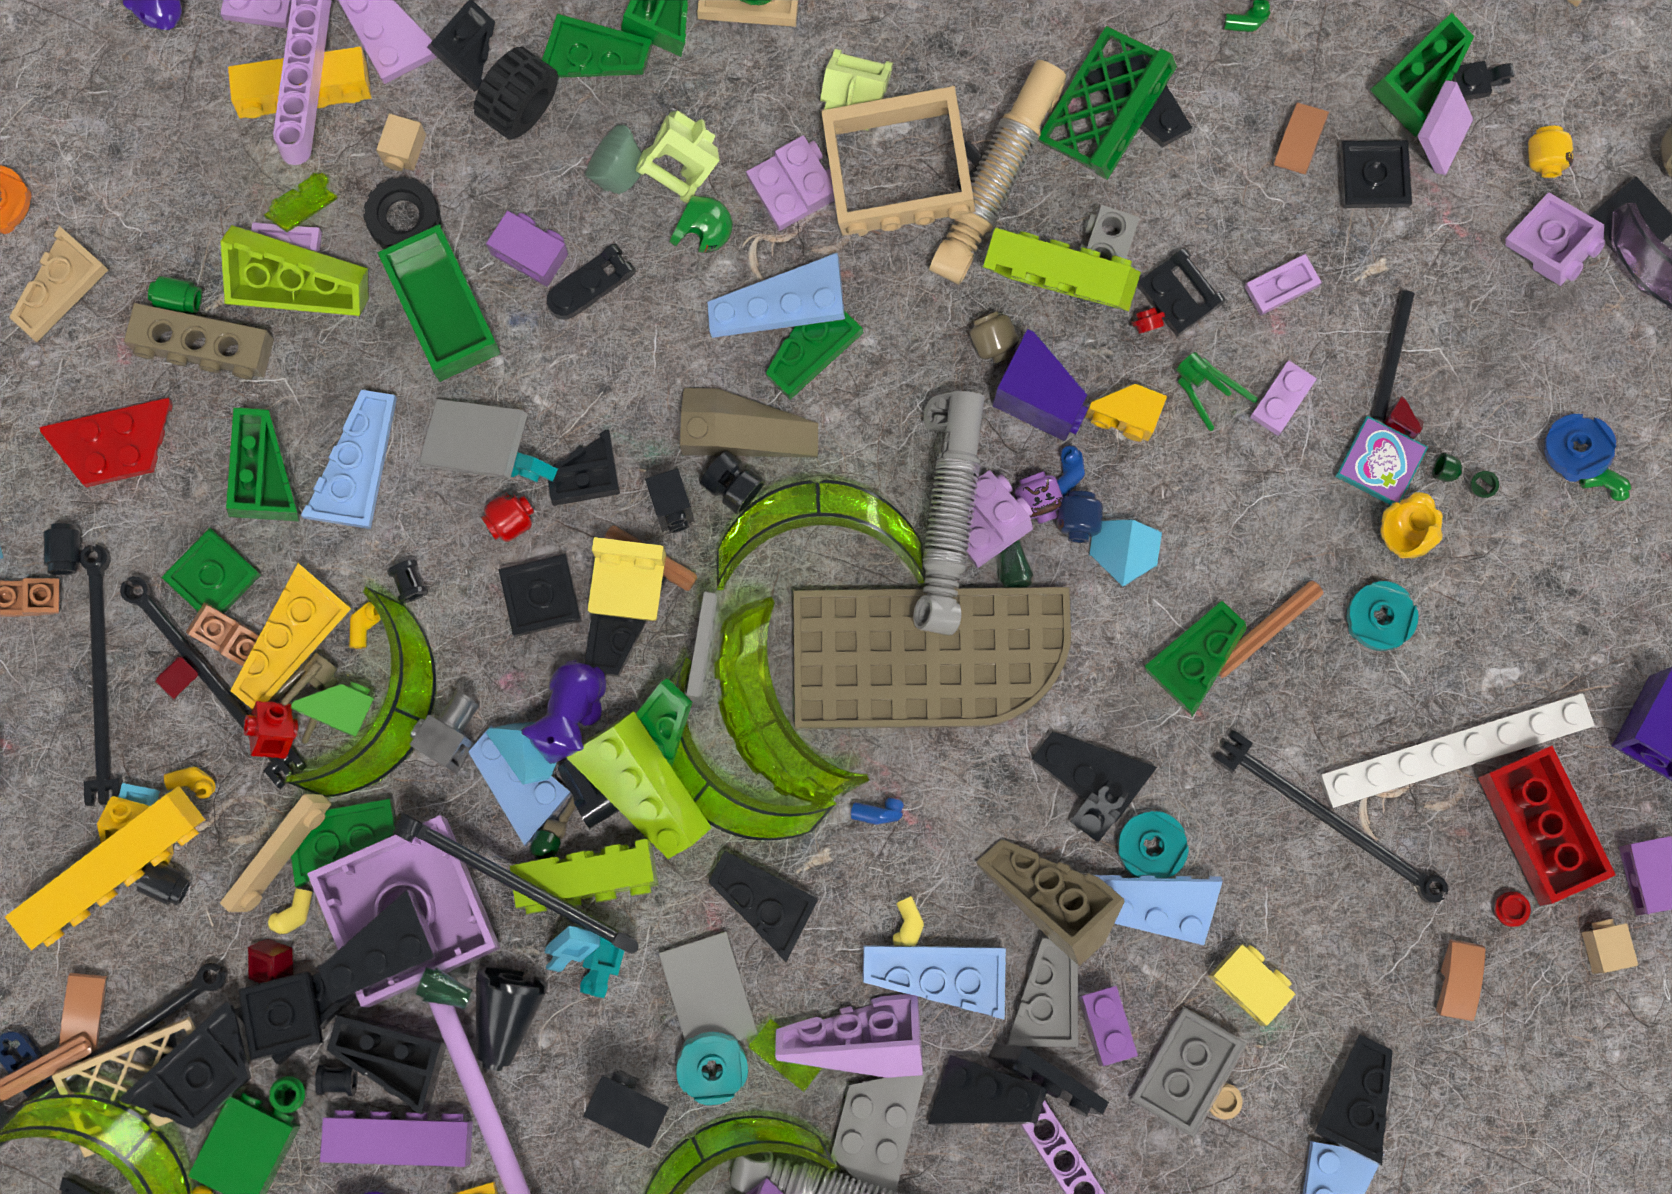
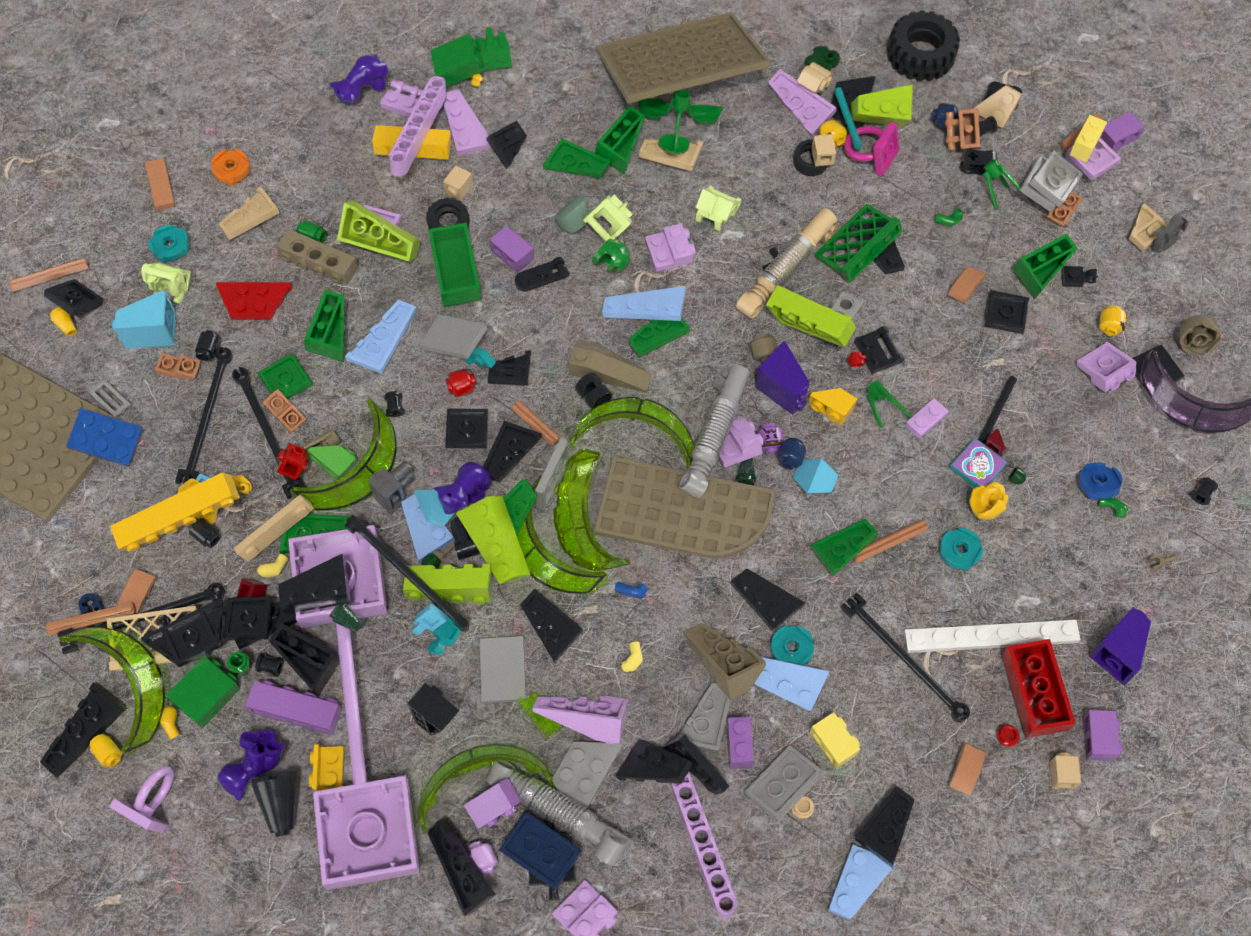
camera: 15 degrees right, 15 degrees down
dark red slope [155,657,198,702] -> none
yellow wing [230,563,351,710] -> none
clear neon green hinge [264,172,338,233] -> none
yellow arm [349,602,384,649] -> none
black tyre [473,46,558,140] -> none
black cone [476,967,548,1071] -> none
light yellow bracket [588,537,666,621] -> none
black brick [645,468,695,533] -> none
teal plate [676,1032,748,1105] -> none
tan window [821,86,976,237] -> none
light blue wing [862,945,1006,1020] -> none
blue arm [1057,445,1085,498] -> none
black plate [1070,780,1128,842] -> none
lavender plate [1244,254,1322,316] -> none
lavender tile [1418,80,1473,175] -> none
dark green hinge [1470,471,1499,498] -> none

